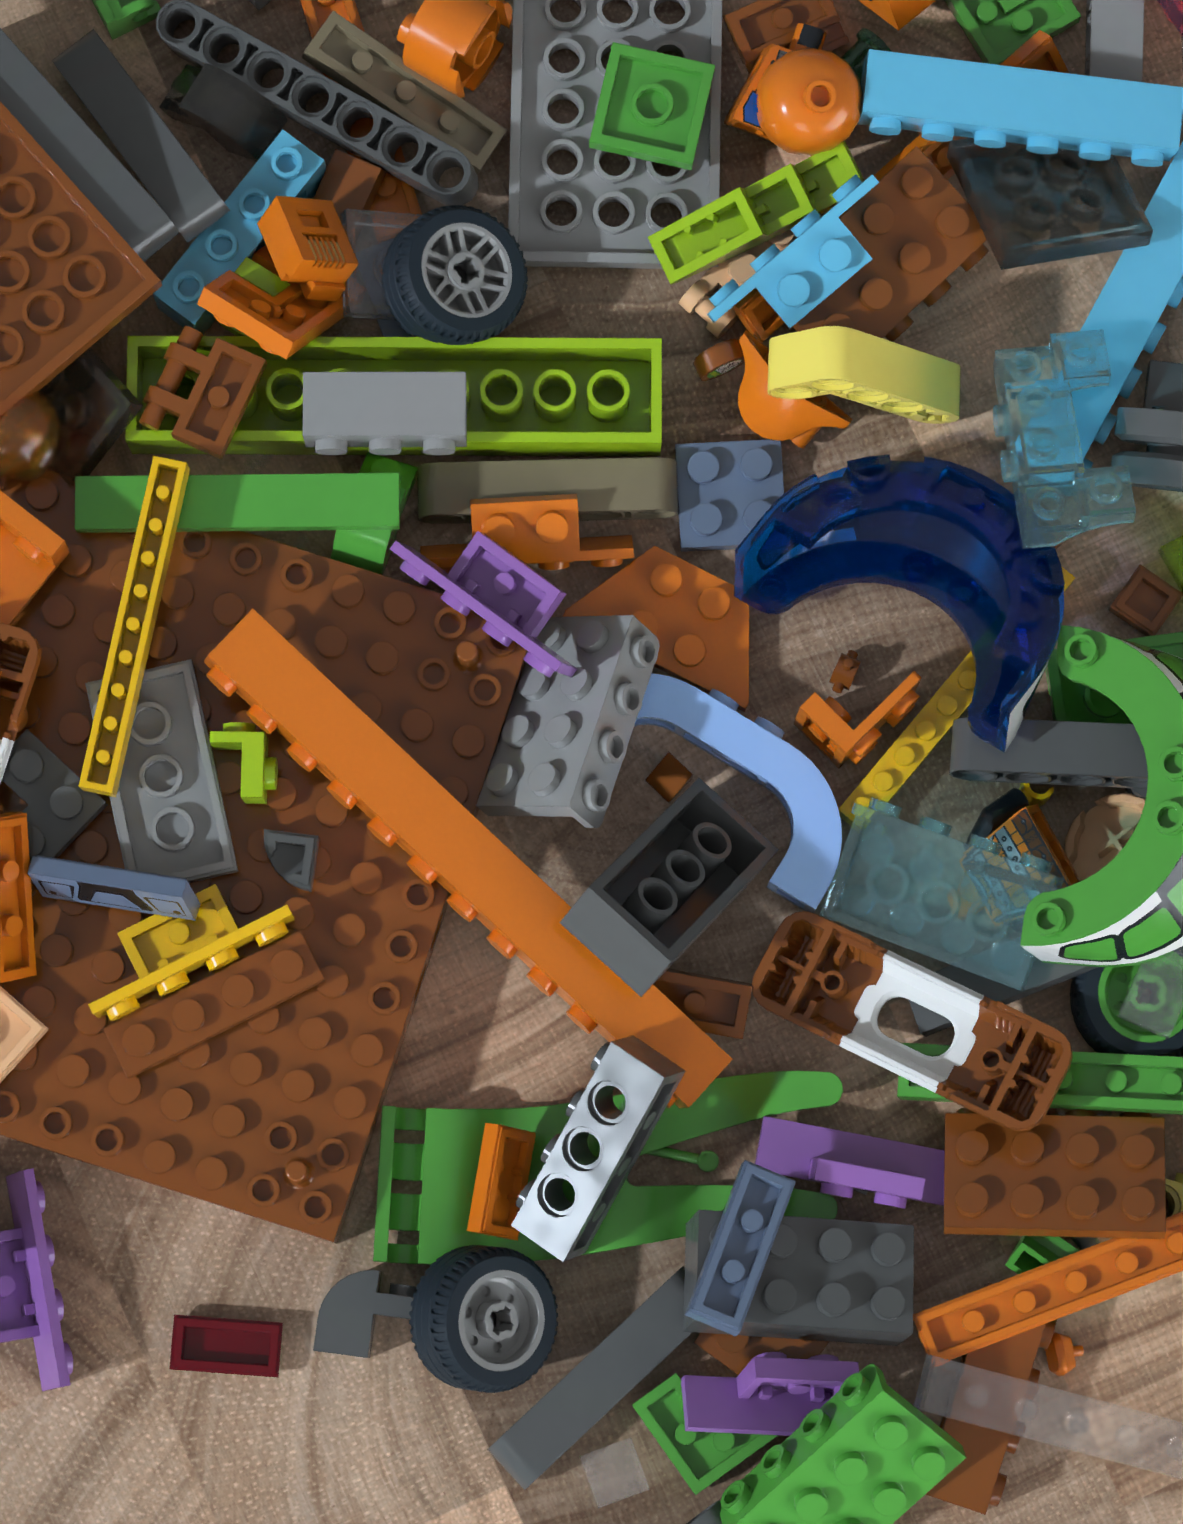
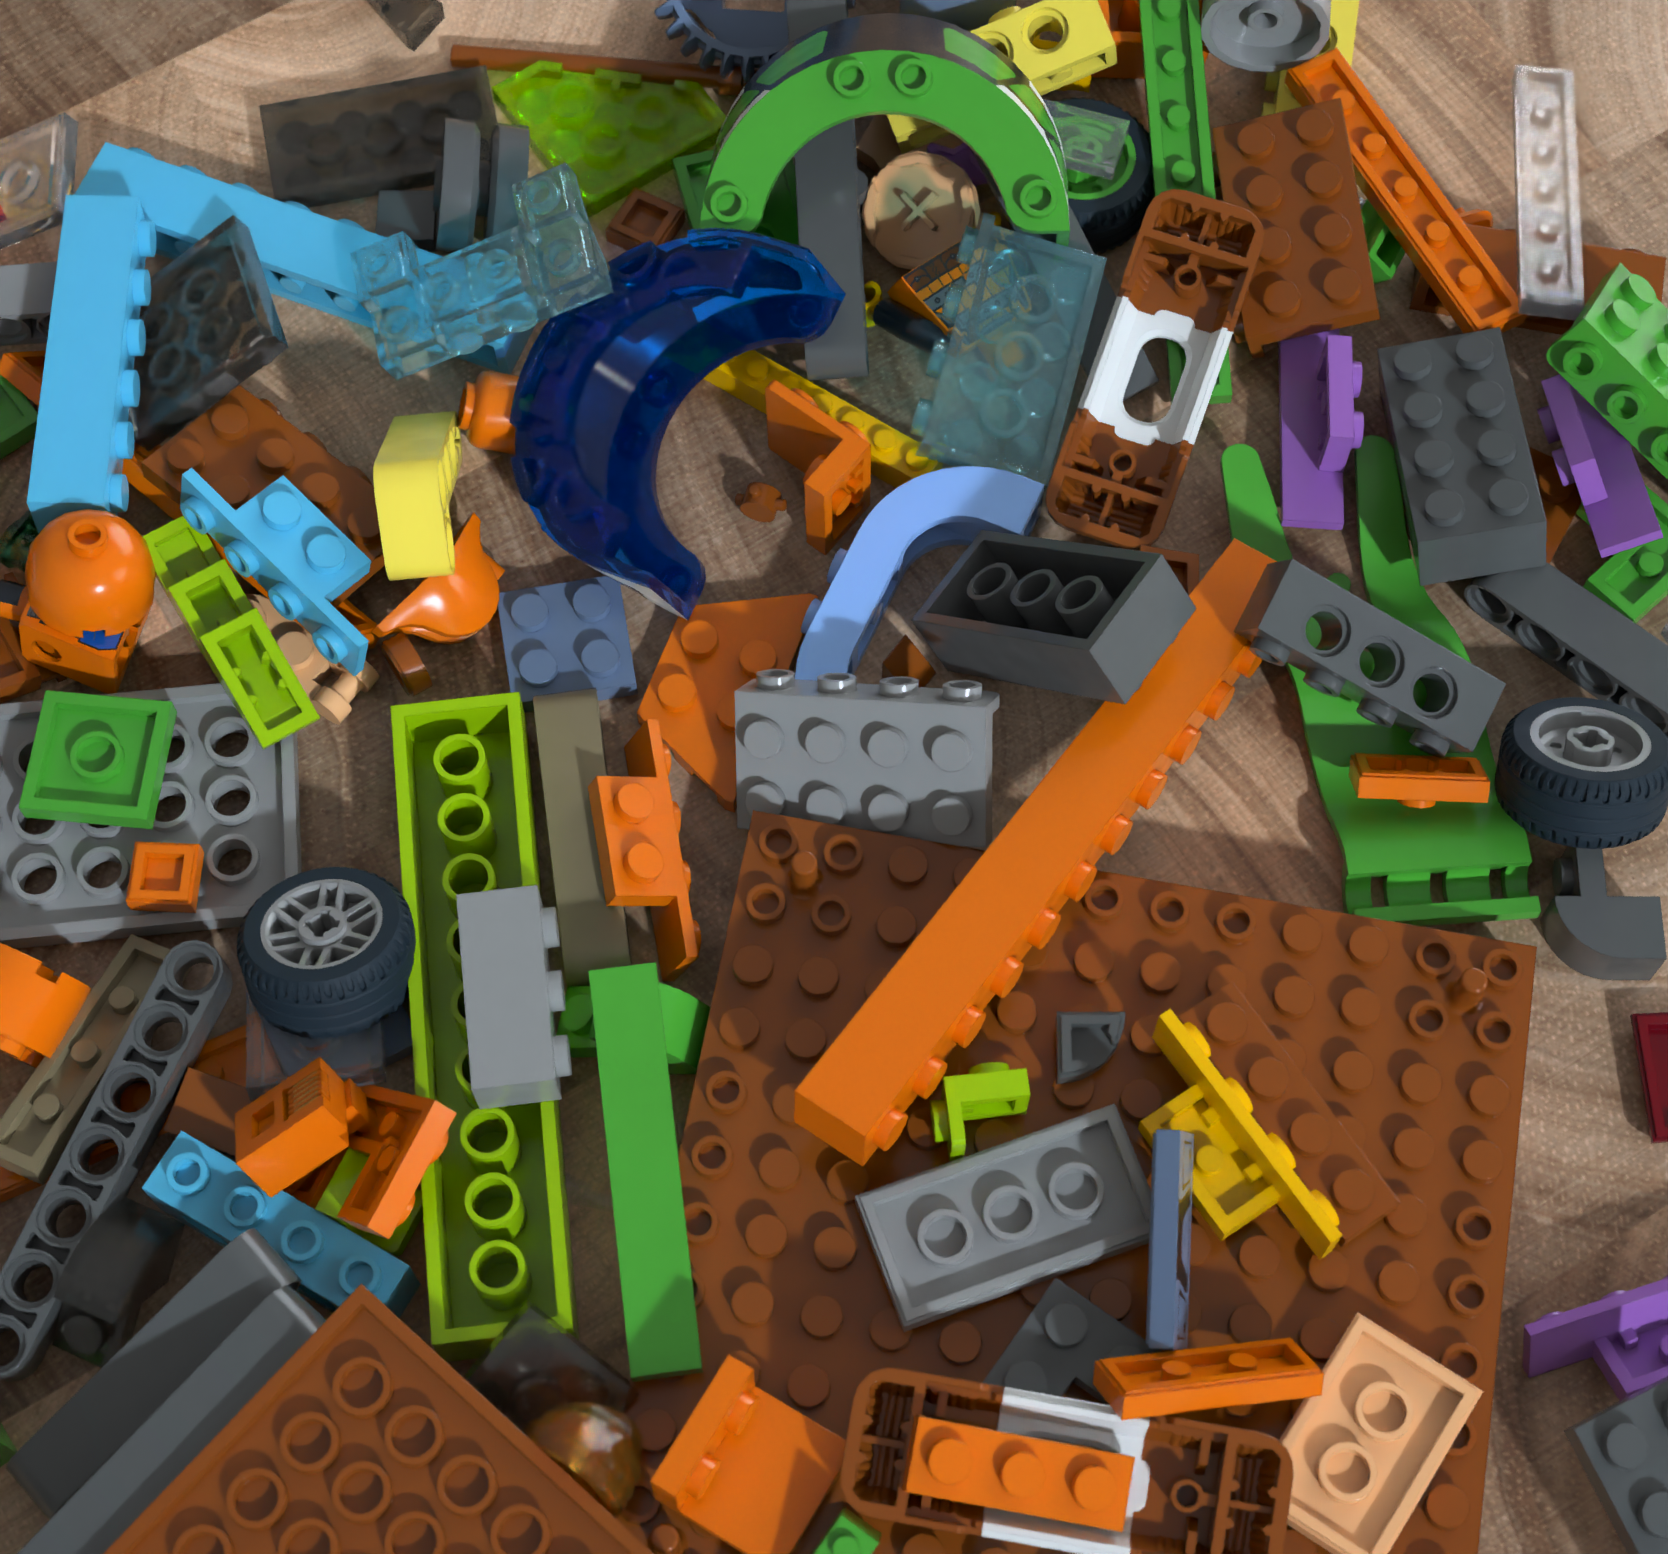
camera: 95 degrees left, 15 degrees down
yellow piece [79,456,190,797] -> none
dark orange plate [139,326,267,460] -> none
medium lavender bracket [390,531,577,678] -> none
sand blue tile [685,1160,796,1337] -> none
none -> orange tile [126,841,204,913]
none -> orange head [457,370,547,455]

